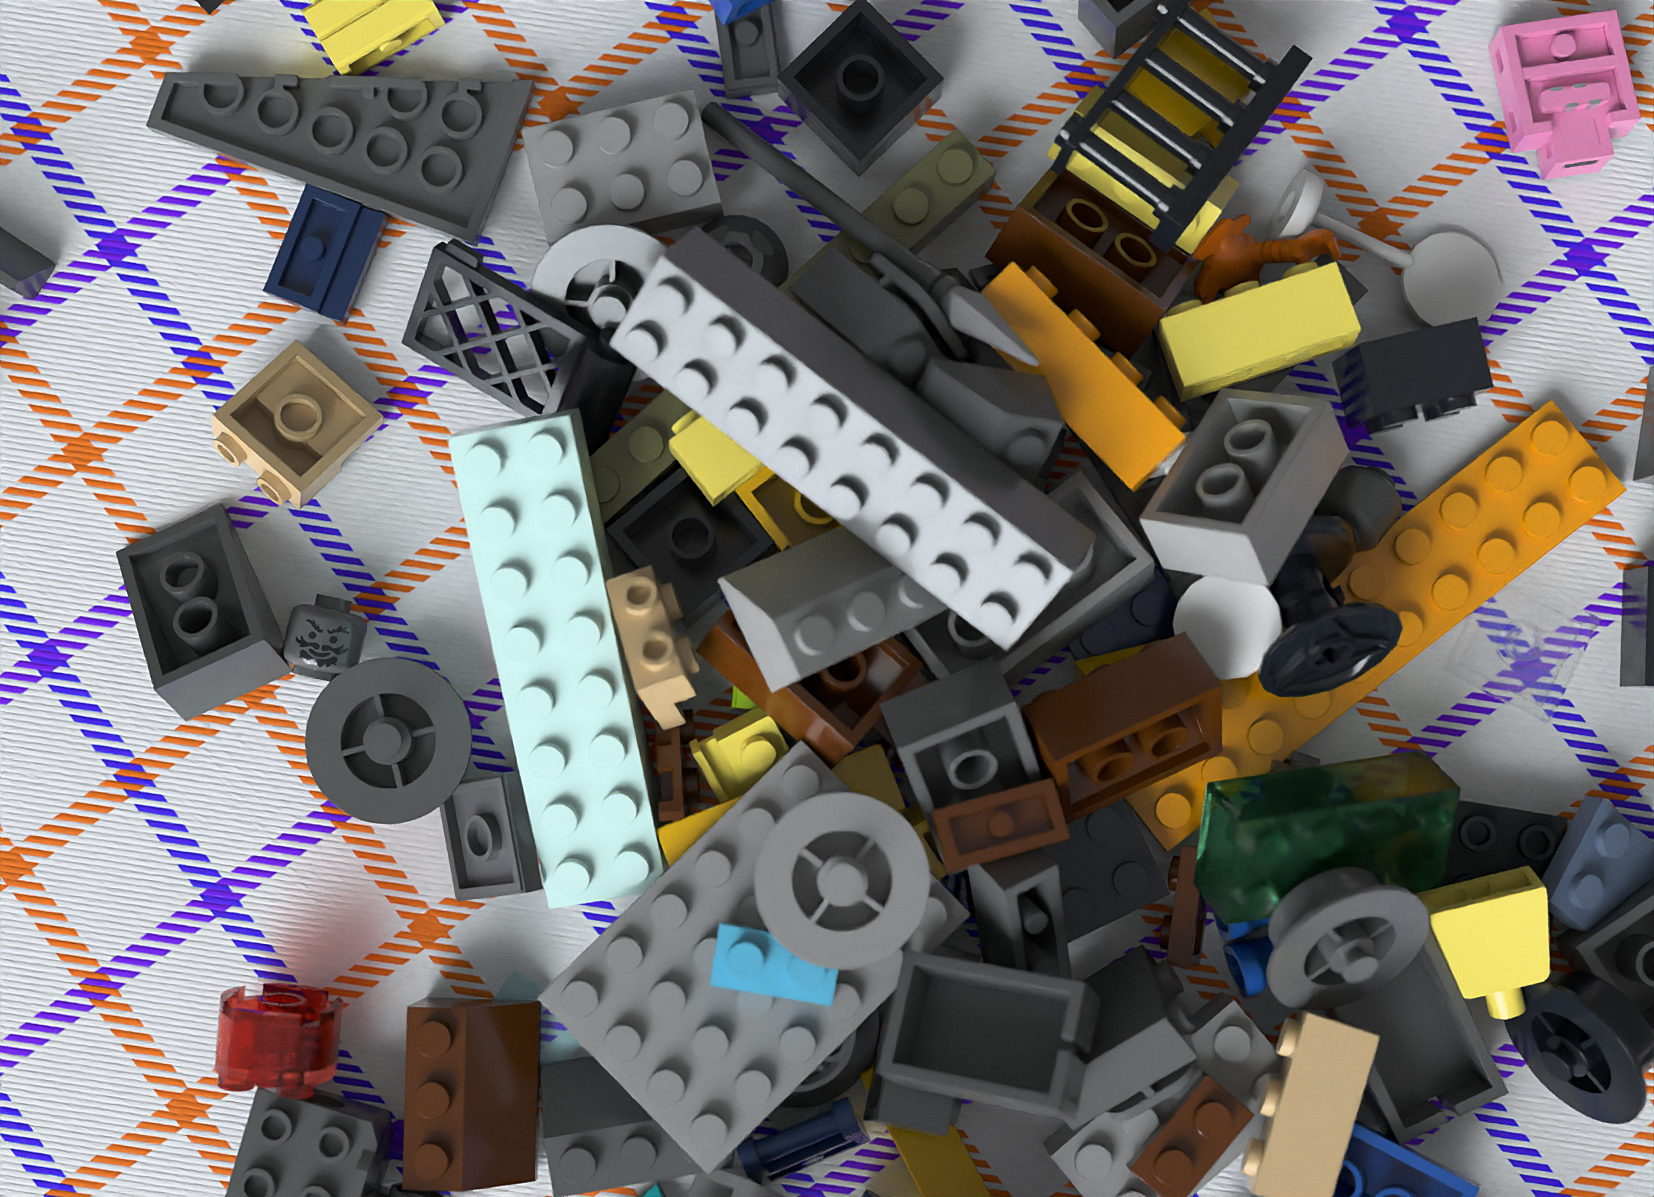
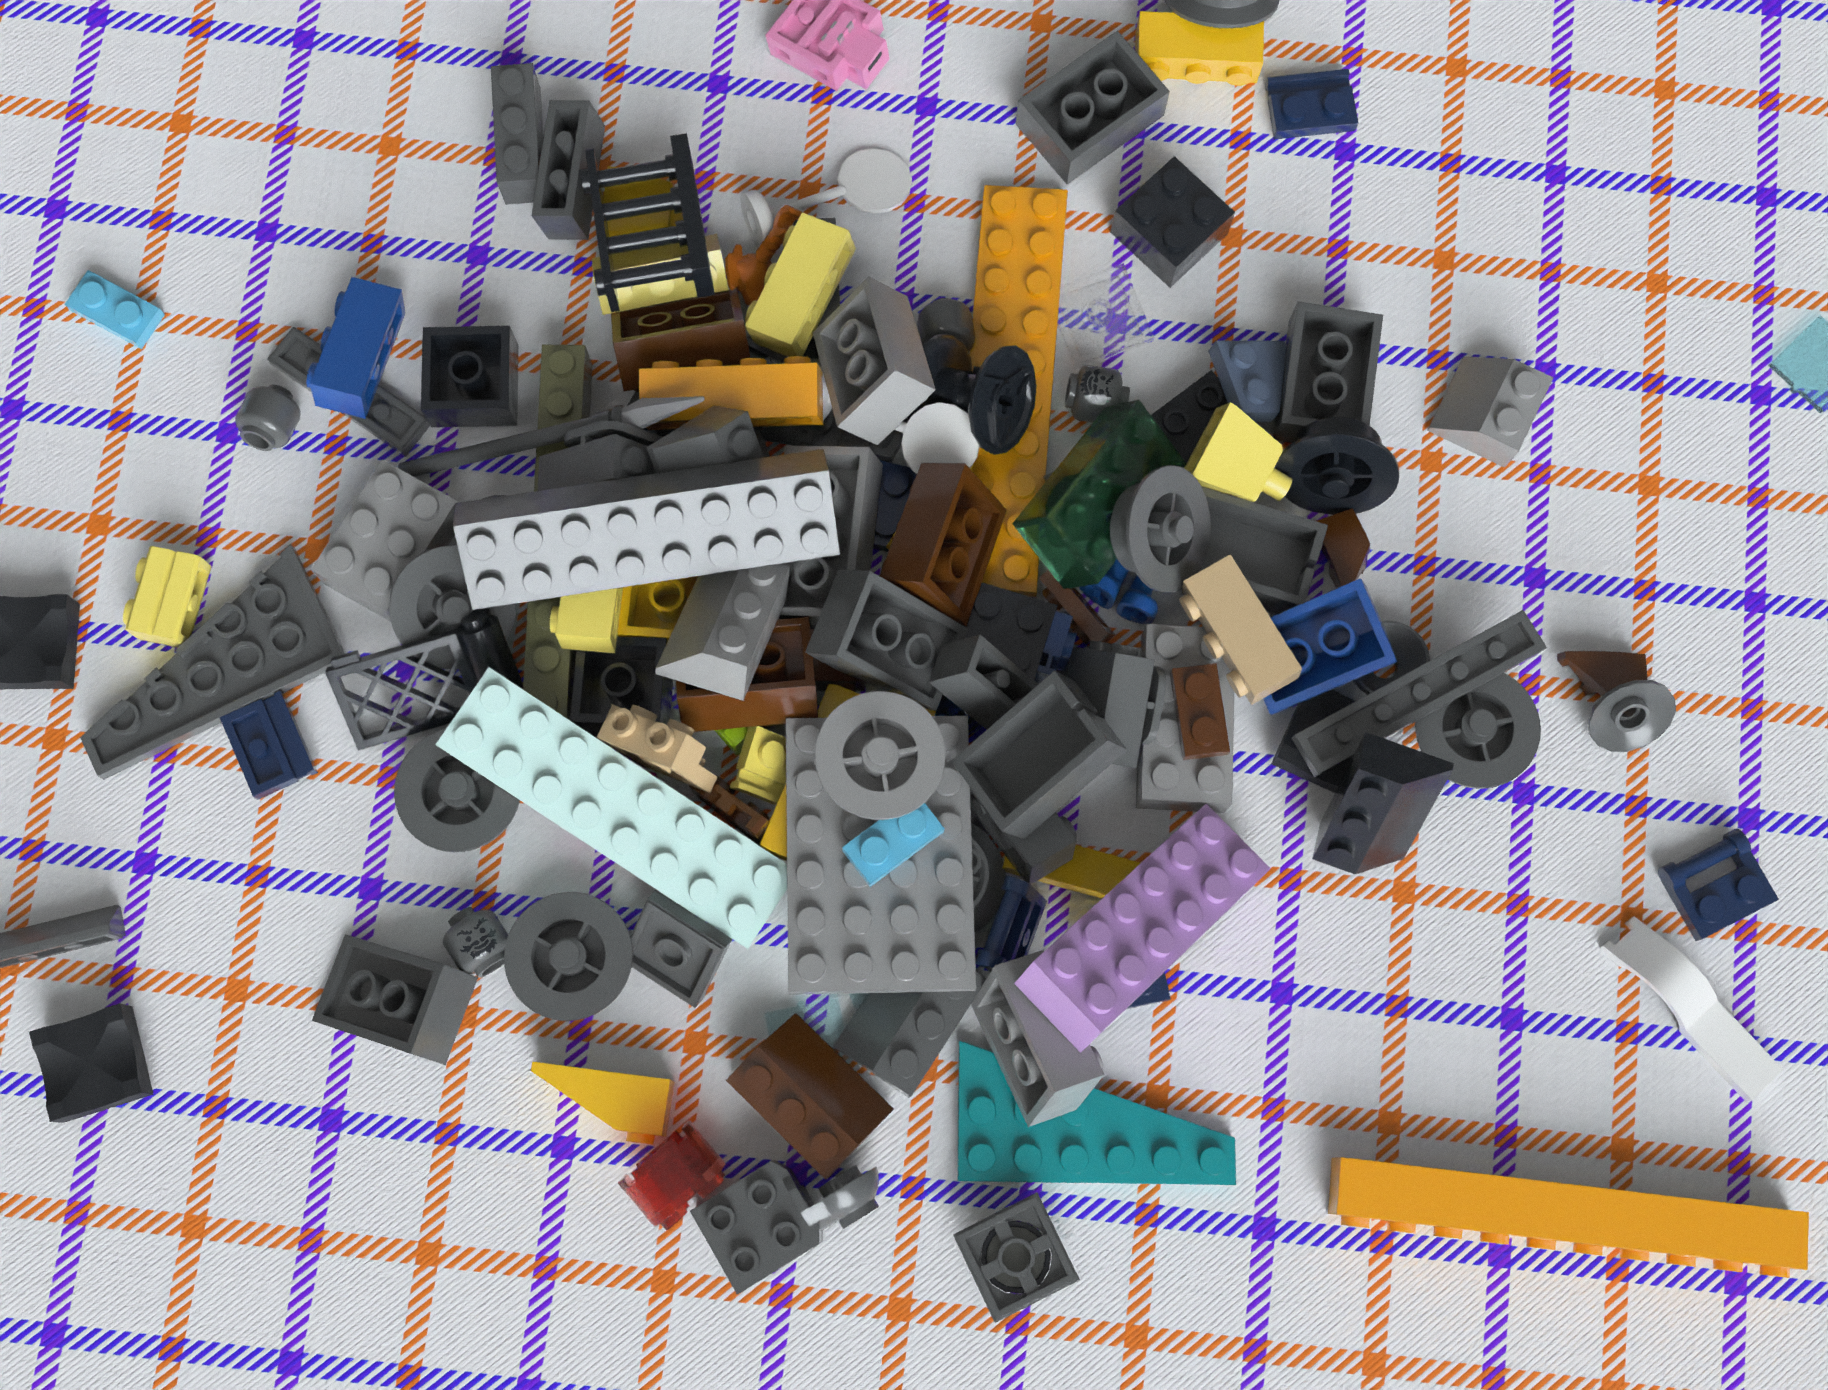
camera: 50 degrees left, 10 degrees down
tan plate [212,339,383,510] -> none
reddish brown plate [931,778,1070,873] -> none
black brick [1332,317,1494,435] -> none
none -> dark grey wheel [394,729,520,852]
none -> yellow slope [531,1062,675,1145]
none -> dark blue plate [1034,611,1077,684]
none -> dark grey head [1065,365,1130,425]
none -> reddish brown slope [1316,508,1370,589]

